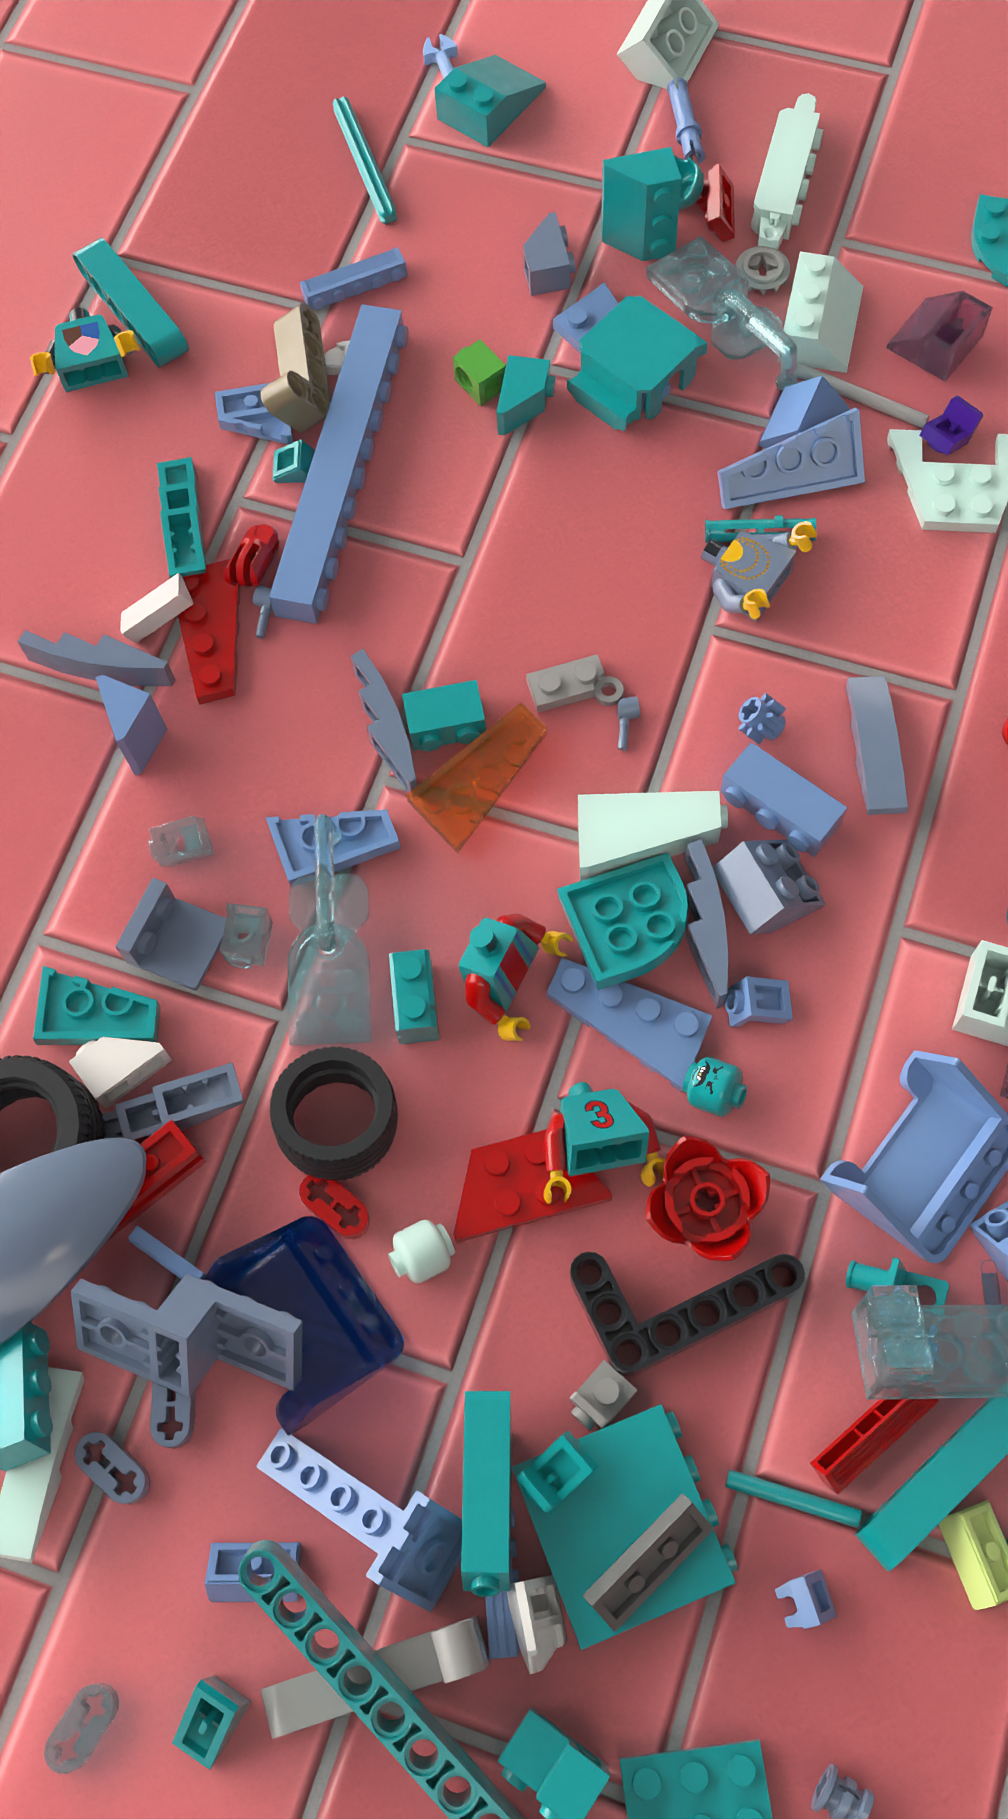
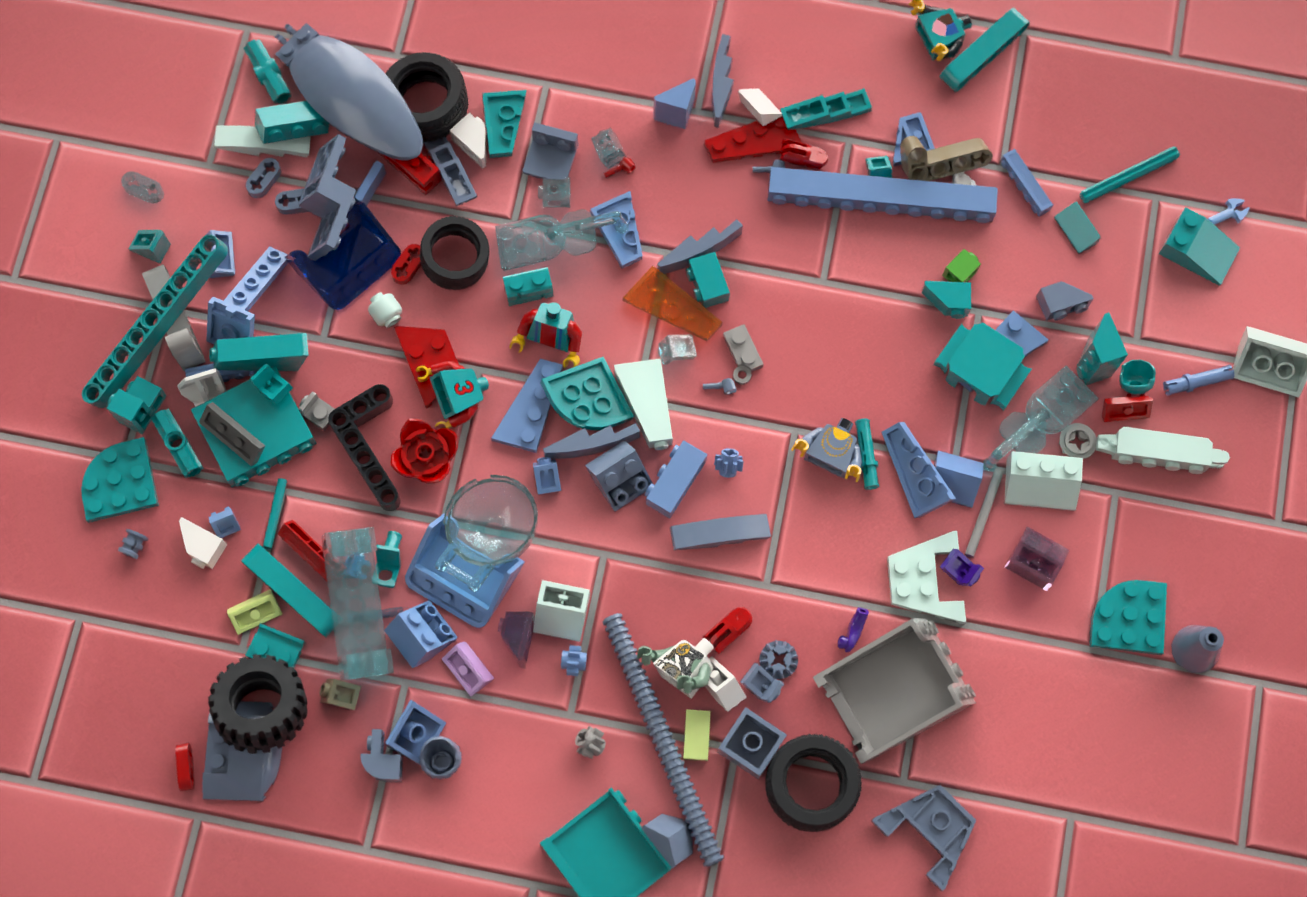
camera: 75 degrees right, 5 degrees up
teal head [682,1056,748,1117] -> none
none -> teal piece [151,408,204,478]
none -> white slope [179,517,227,569]
none -> clear light blue windscreen [435,475,538,592]
none -> red hand [604,157,636,178]
none -> clear light blue bracket [658,334,697,365]
none -> teal slope [1054,201,1101,254]

